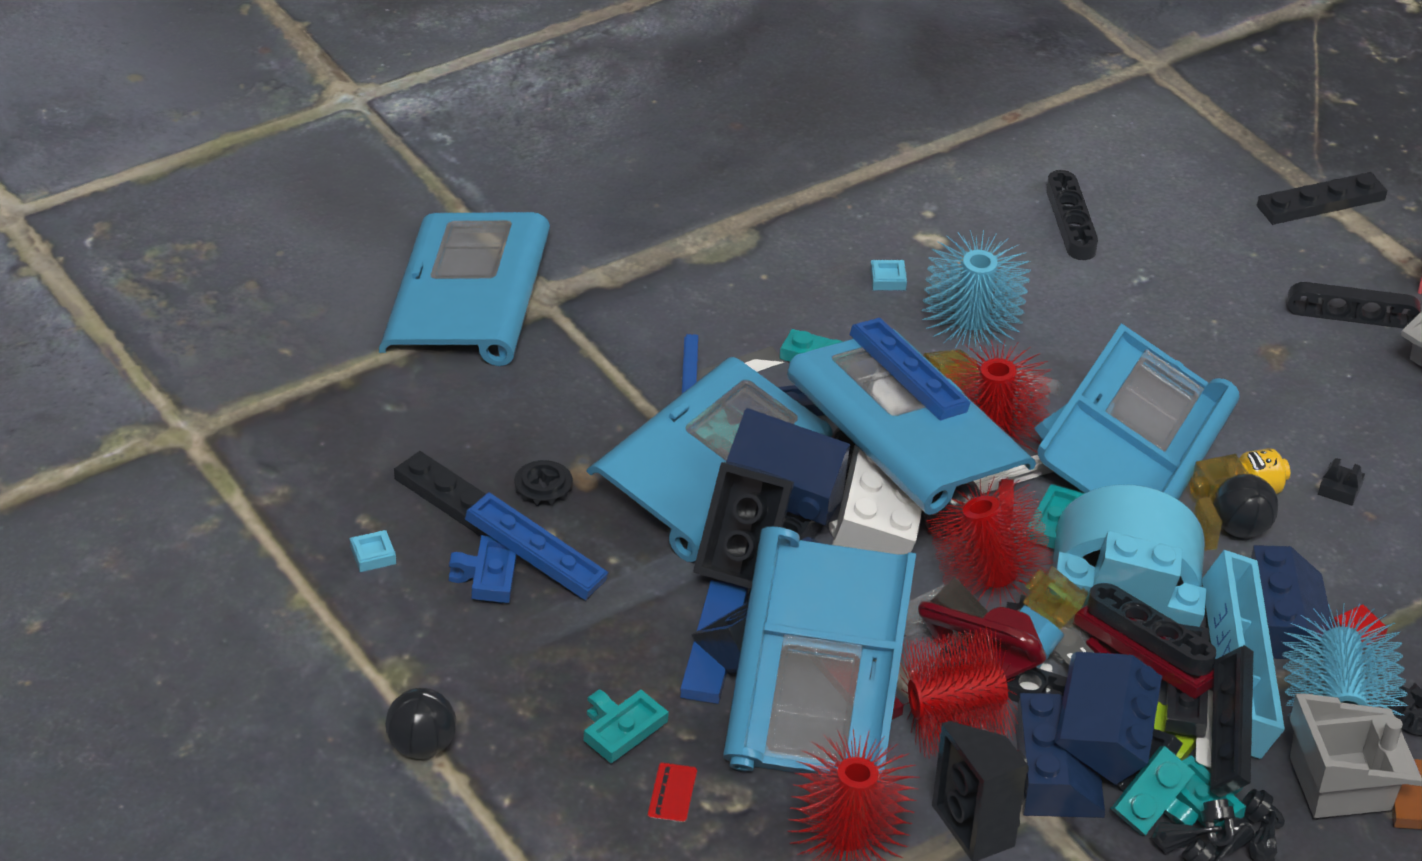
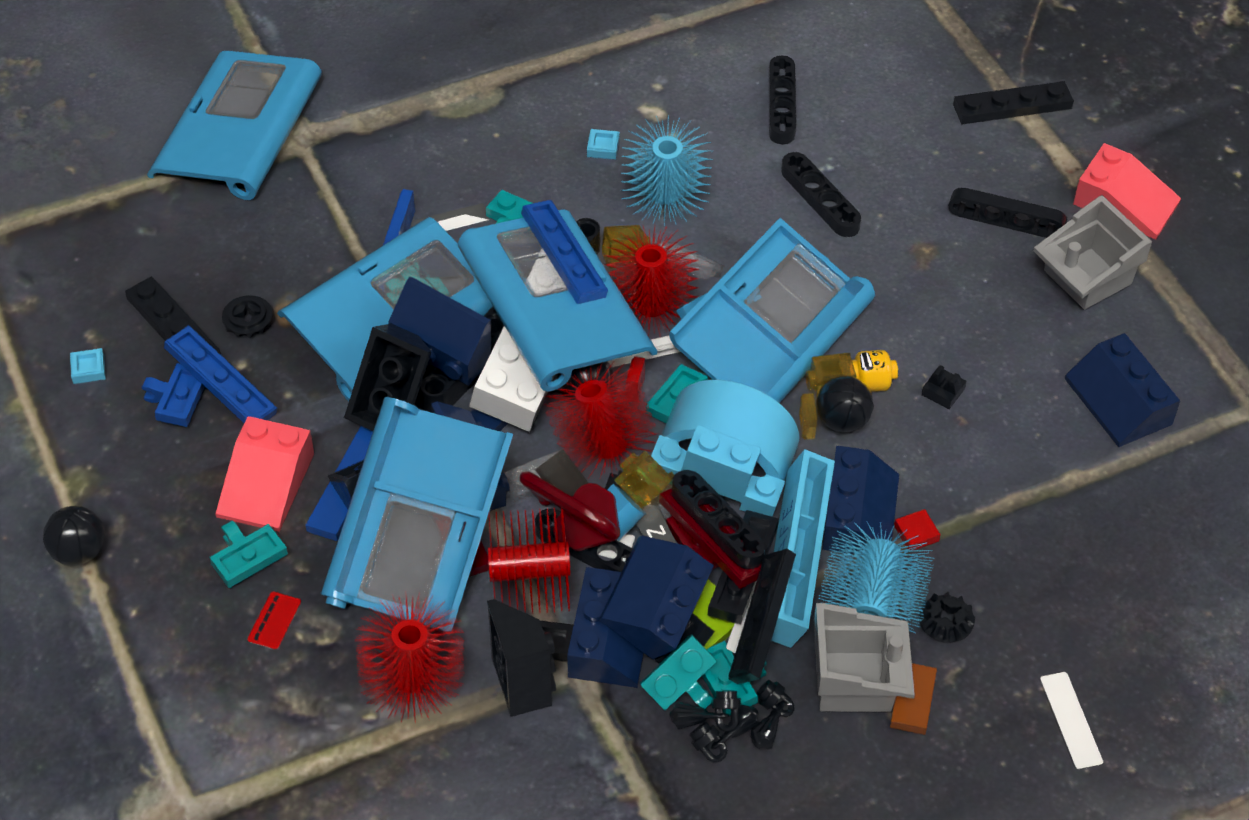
camera: 10 degrees right, 10 degrees up
none -> coral slope [215,416,314,532]
none -> black beam [781,152,861,237]

